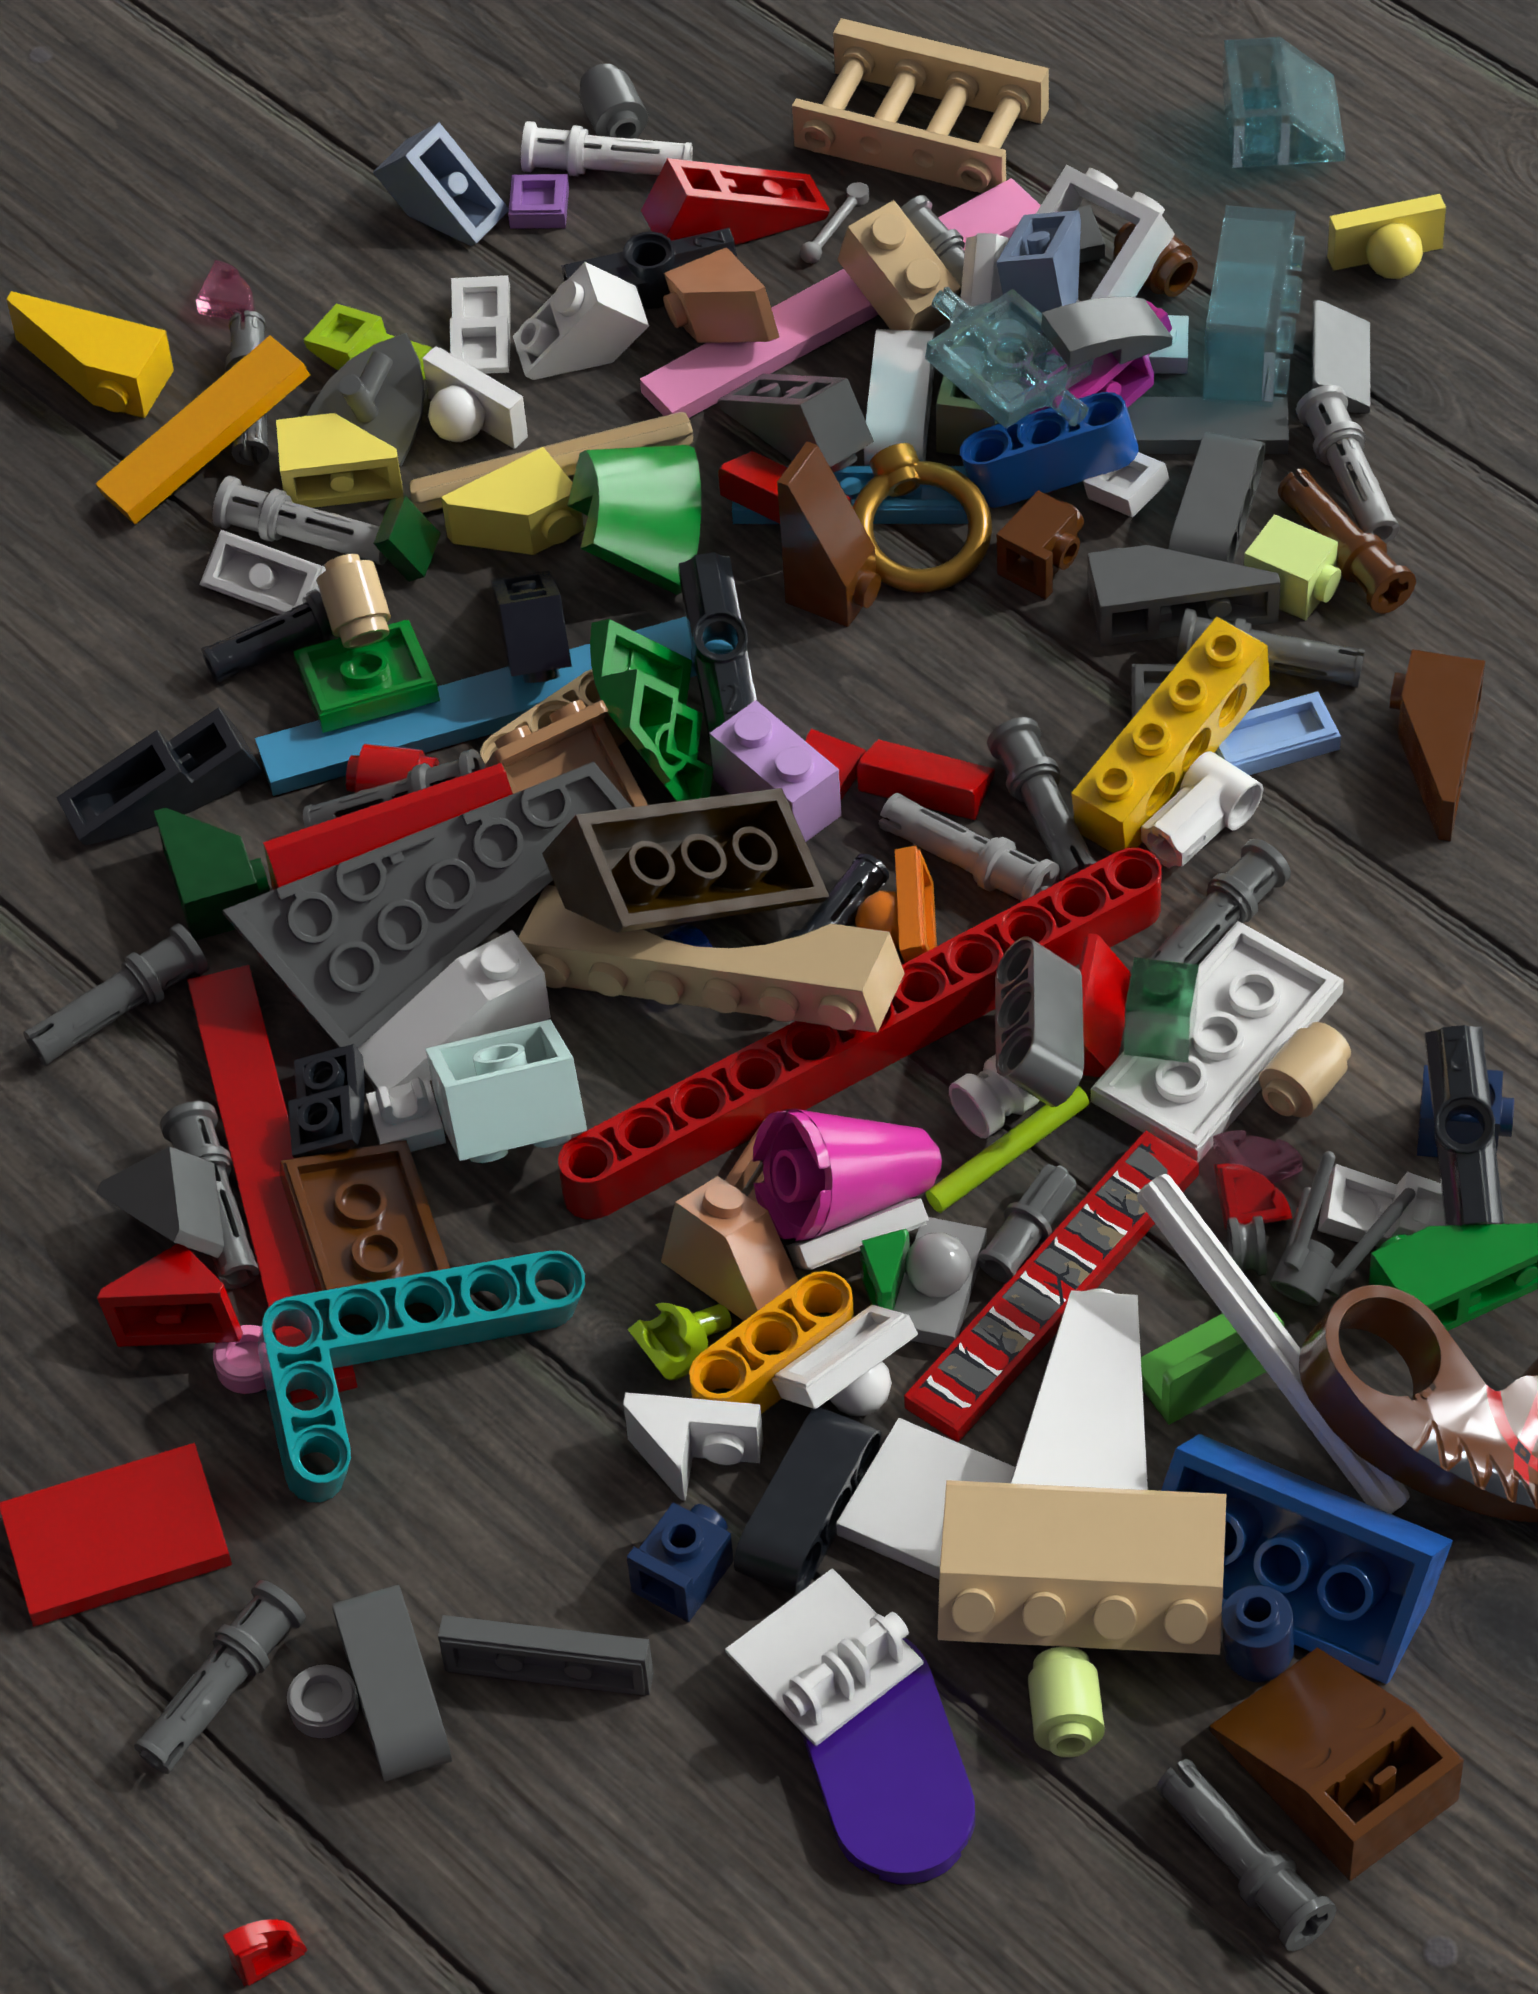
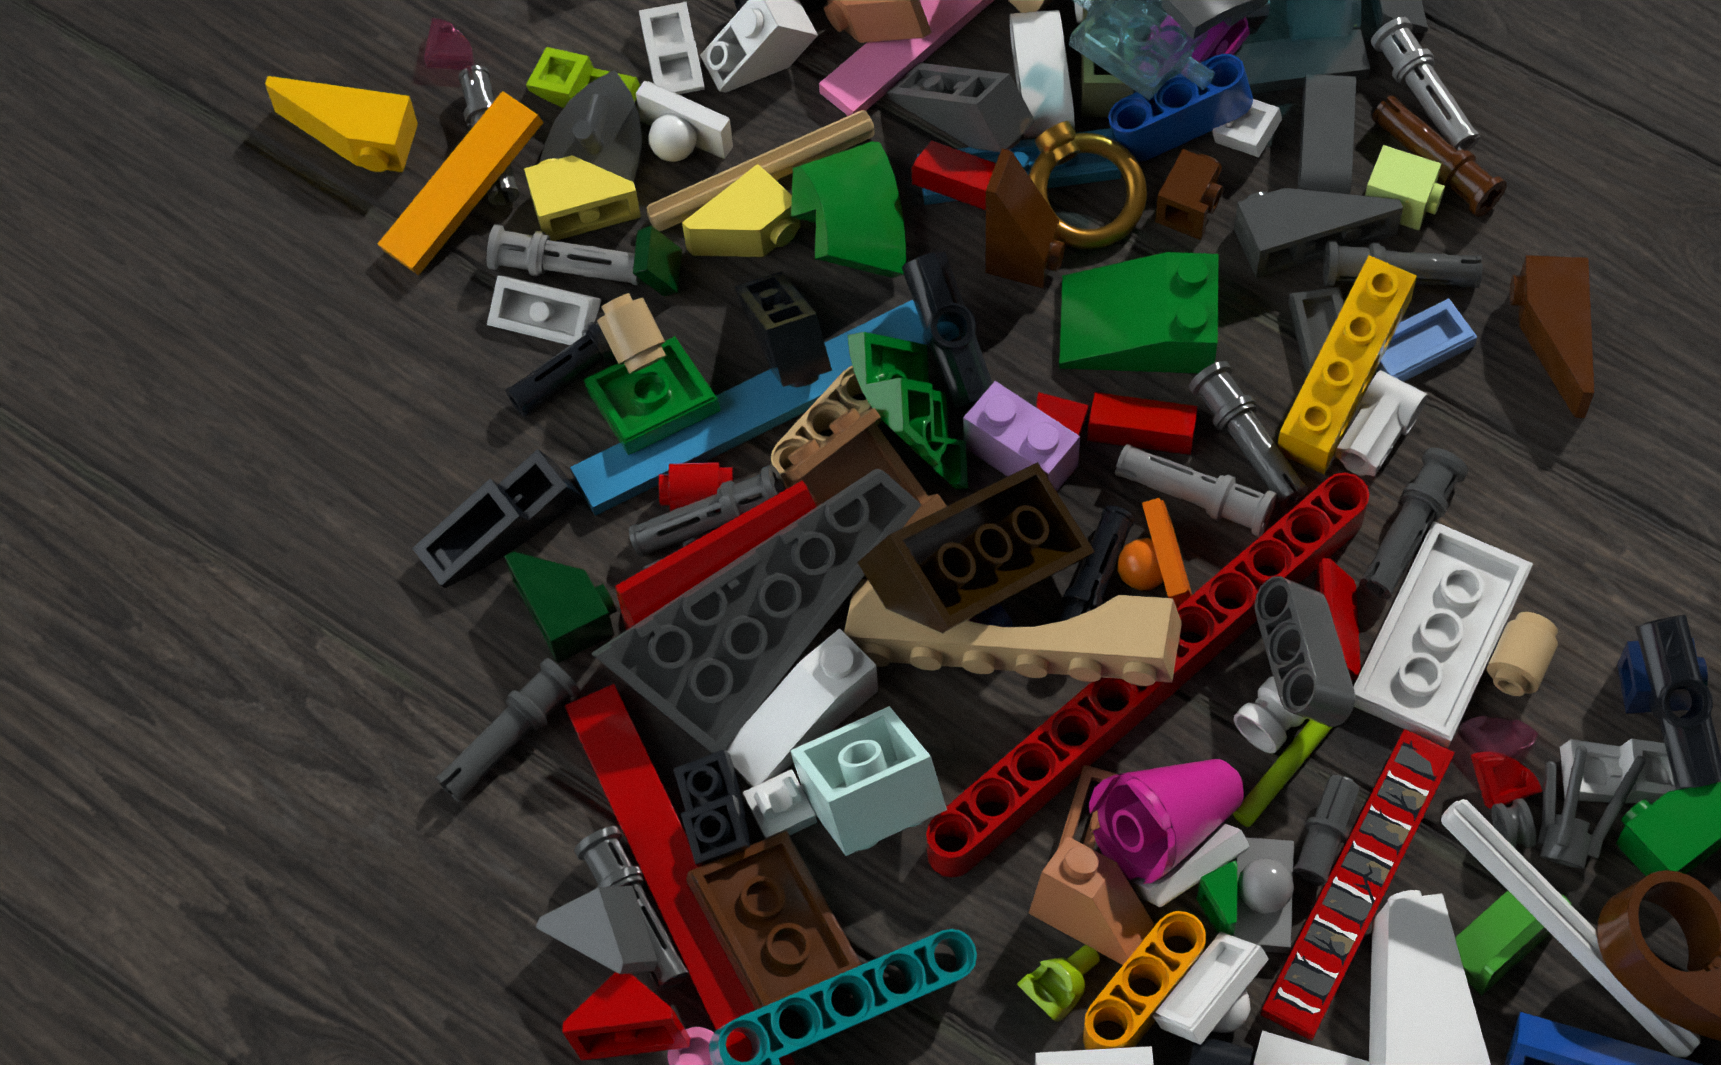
camera: 10 degrees left, 10 degrees up
clear green brick [1124,957,1199,1063] -> none
none -> green slope [1059,252,1219,373]

